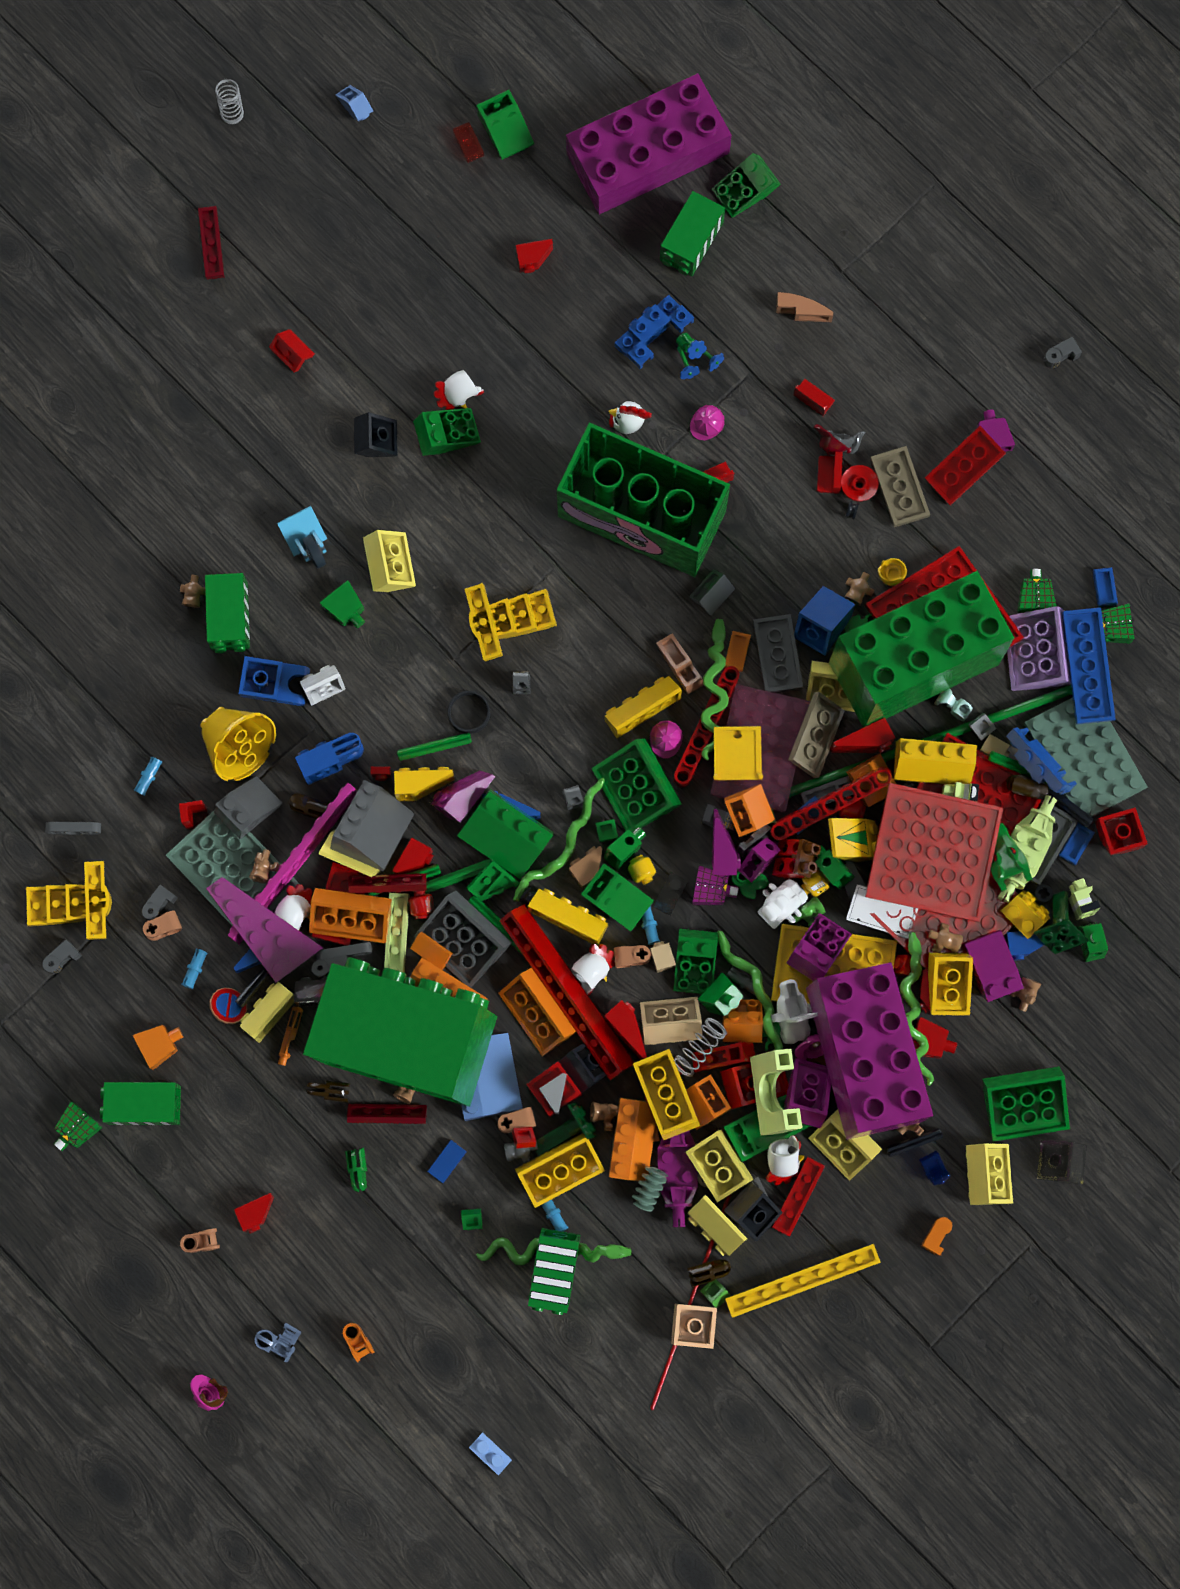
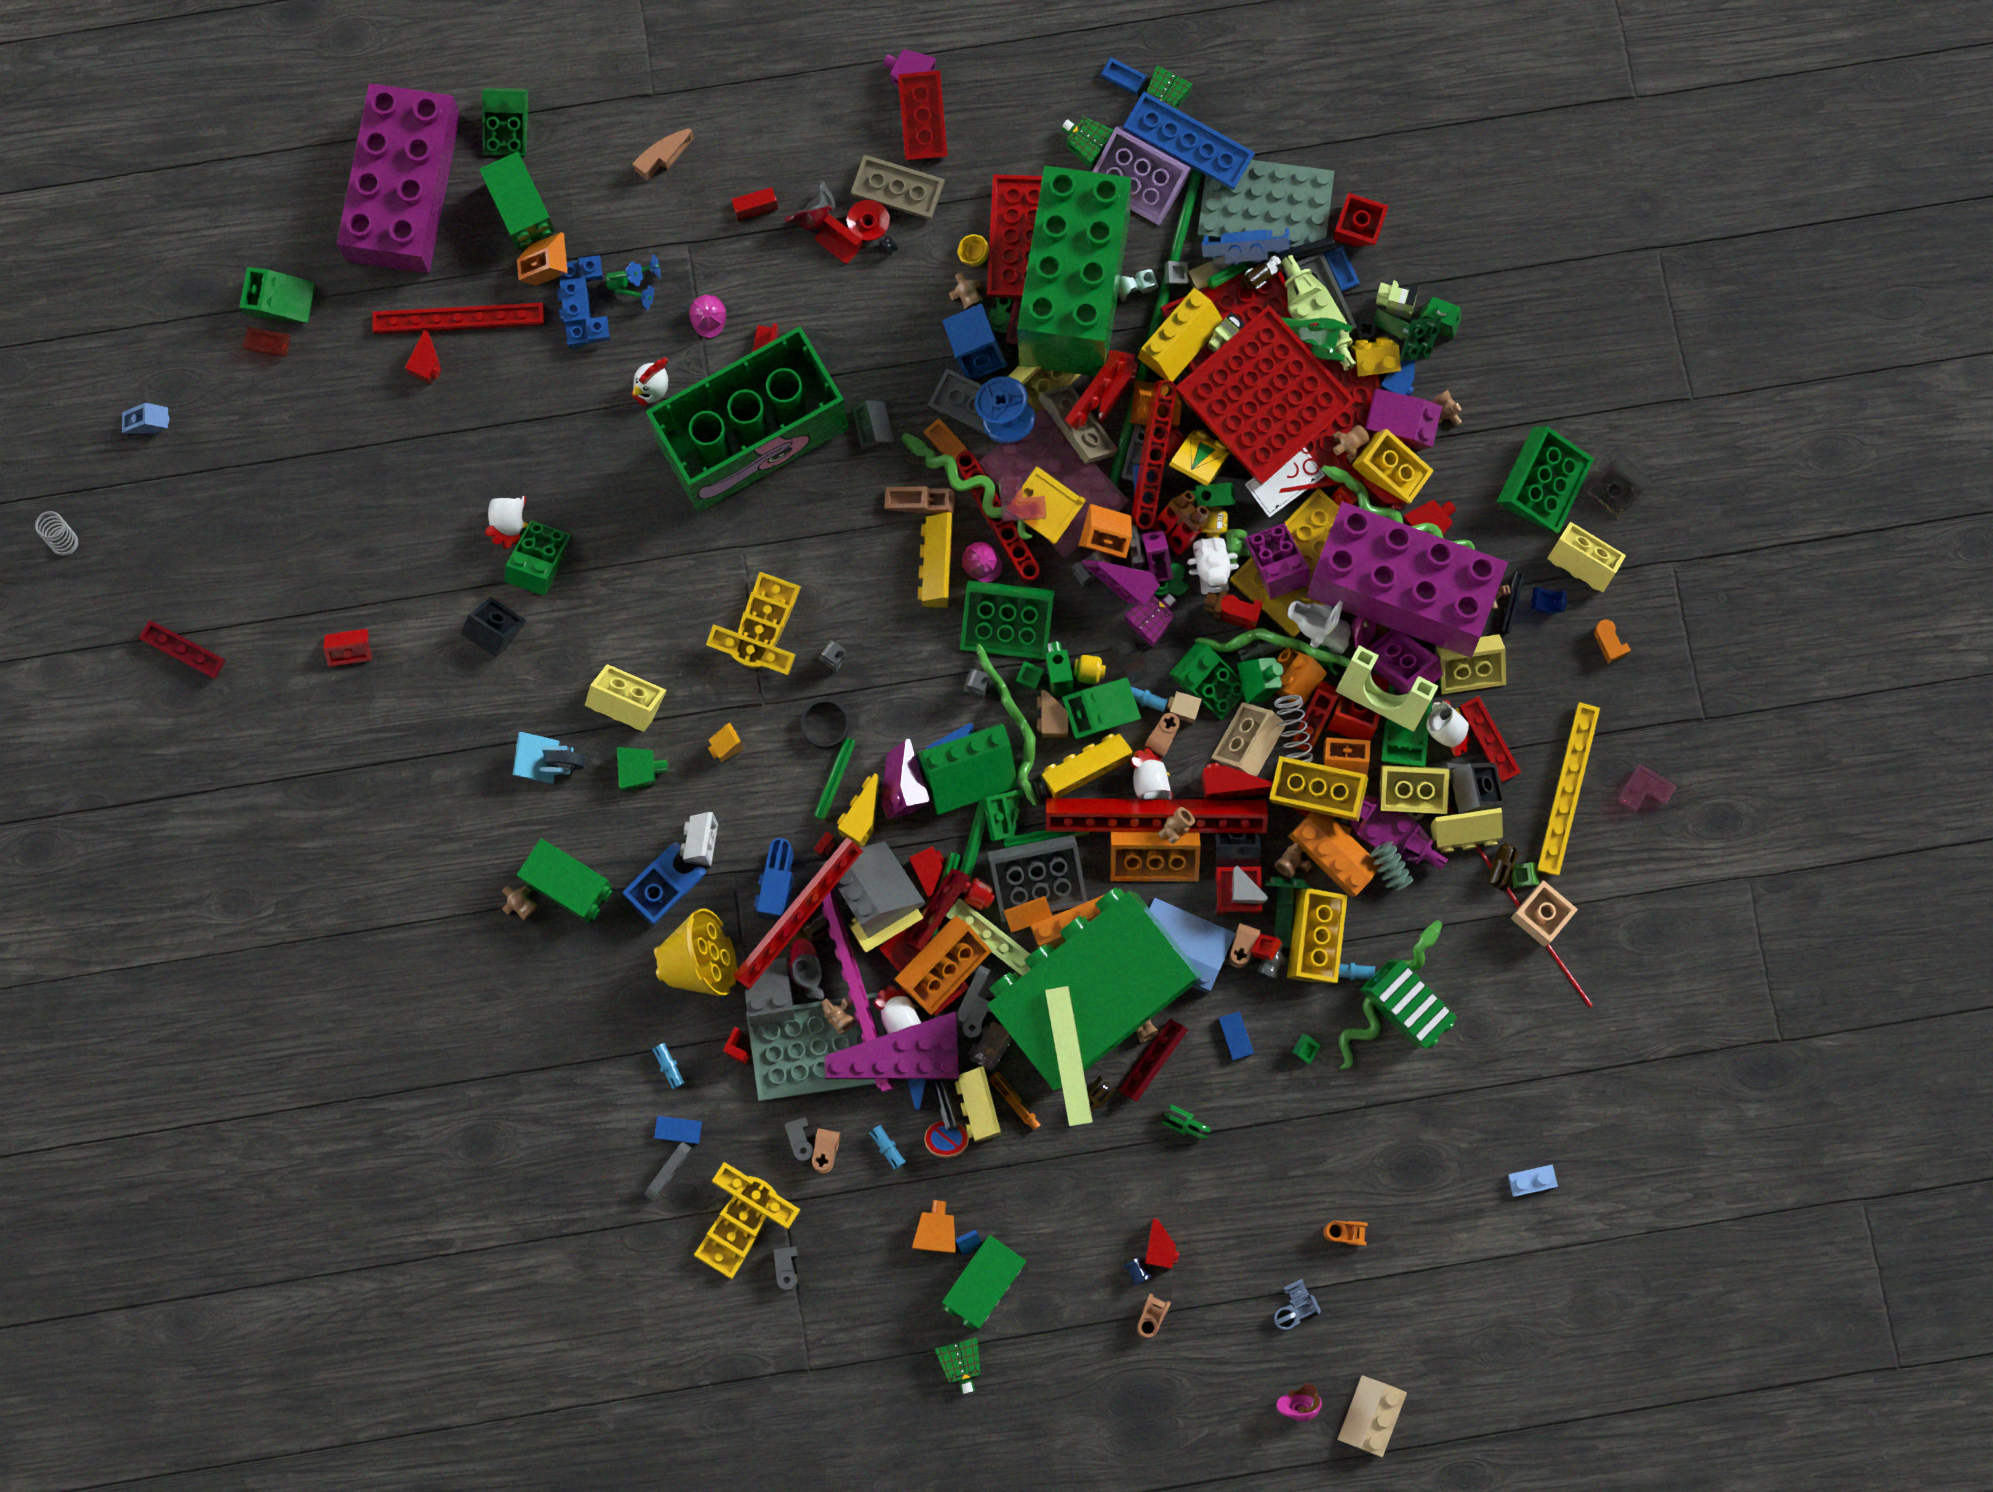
camera: 55 degrees left, 0 degrees up
none -> red tile [372,303,545,334]
none -> orange slope [517,232,568,286]
none -> blue tile [654,1116,702,1144]
none -> light orange slope [708,723,744,762]
none -> red plate [733,838,863,989]
none -> dark grey hair [787,939,824,1000]
none -> blue slope [956,1230,982,1255]
none -> blue piece [974,377,1035,444]
none -> clear pink plate [999,476,1046,522]
none -> yellowish green tile [1045,986,1093,1126]
none -> red plate [1065,350,1127,431]
none -> dark blue bush [1123,1256,1152,1286]
none -> medium nougat piece [1158,807,1195,845]
none -> red hips [1203,590,1263,630]
none -> tan slope [1337,1376,1407,1457]
none -> clear pink plate [1616,763,1677,812]

